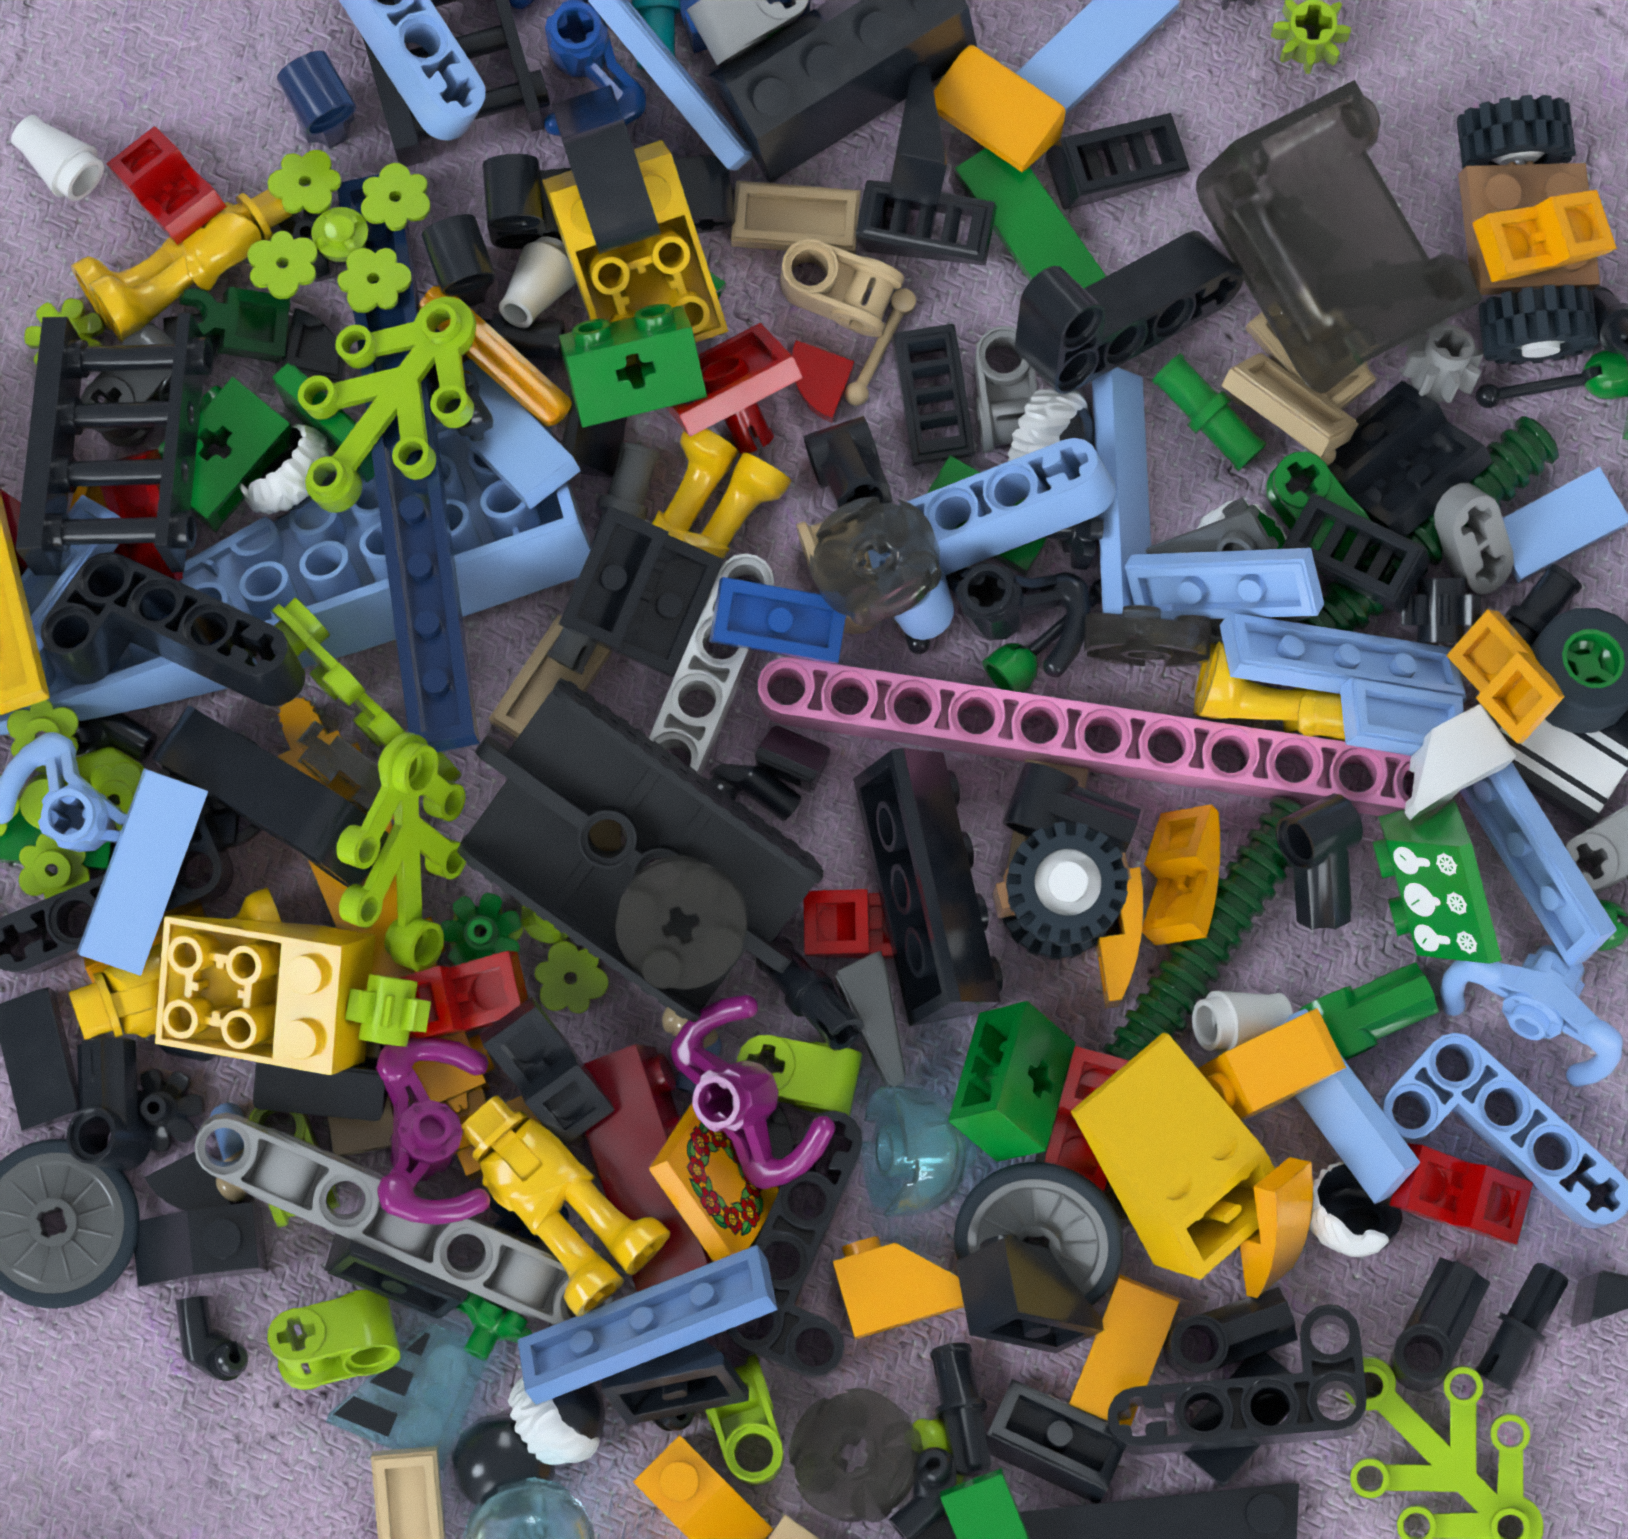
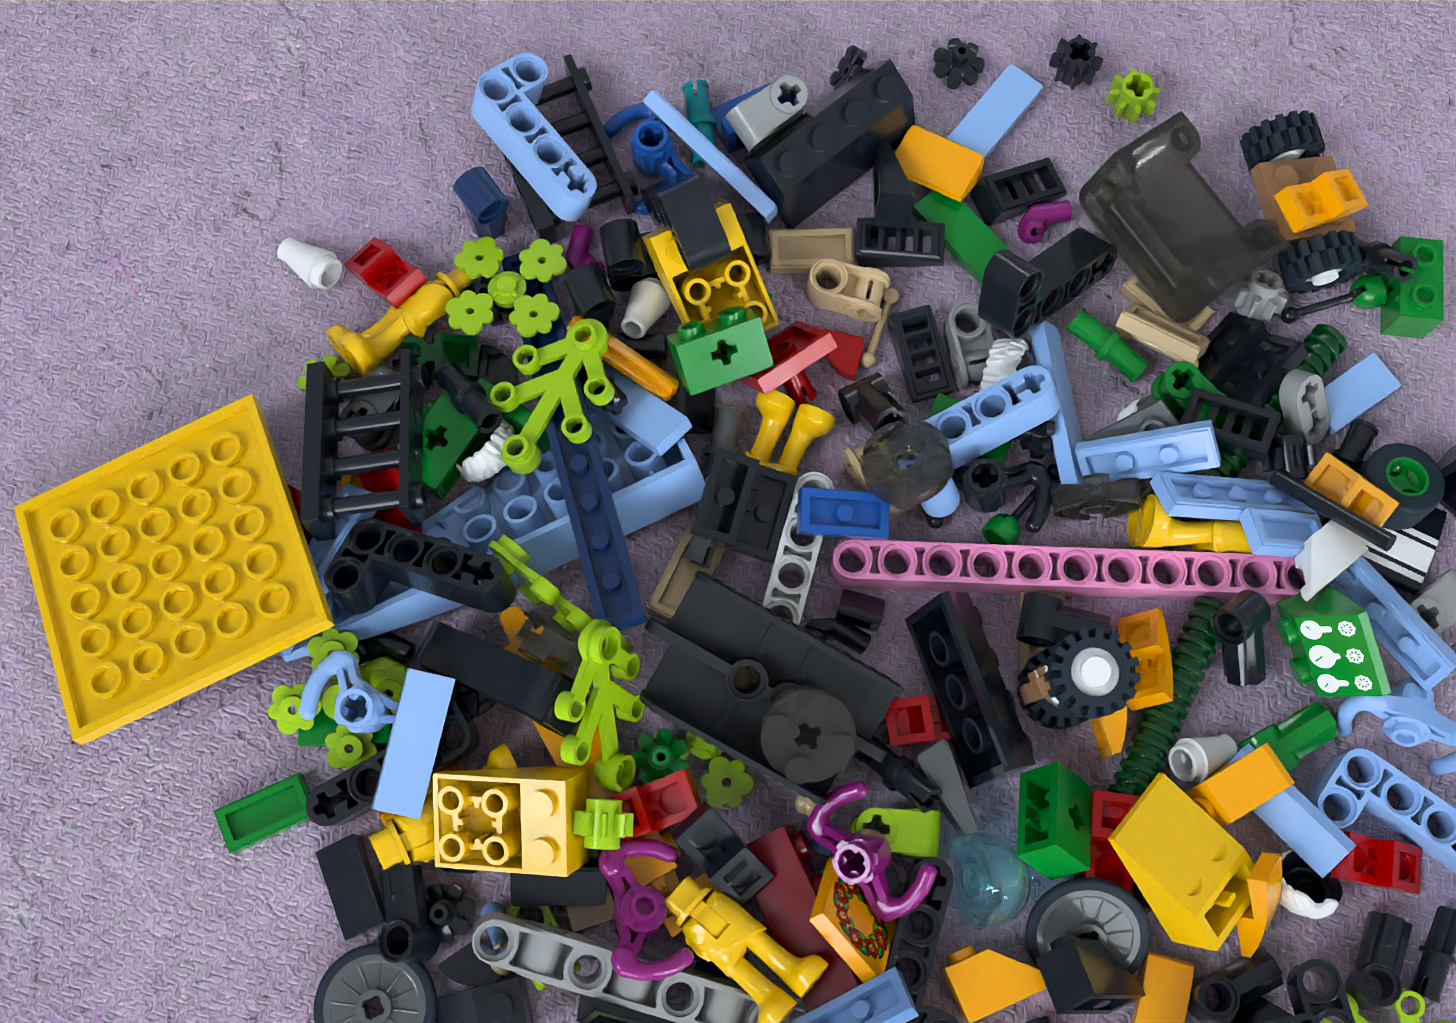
camera: 10 degrees left, 5 degrees down
none -> black pin [435,362,503,434]
none -> magenta arm [565,224,604,274]
none -> magenta arm [1017,200,1072,244]
none -> black bar [1269,469,1397,552]

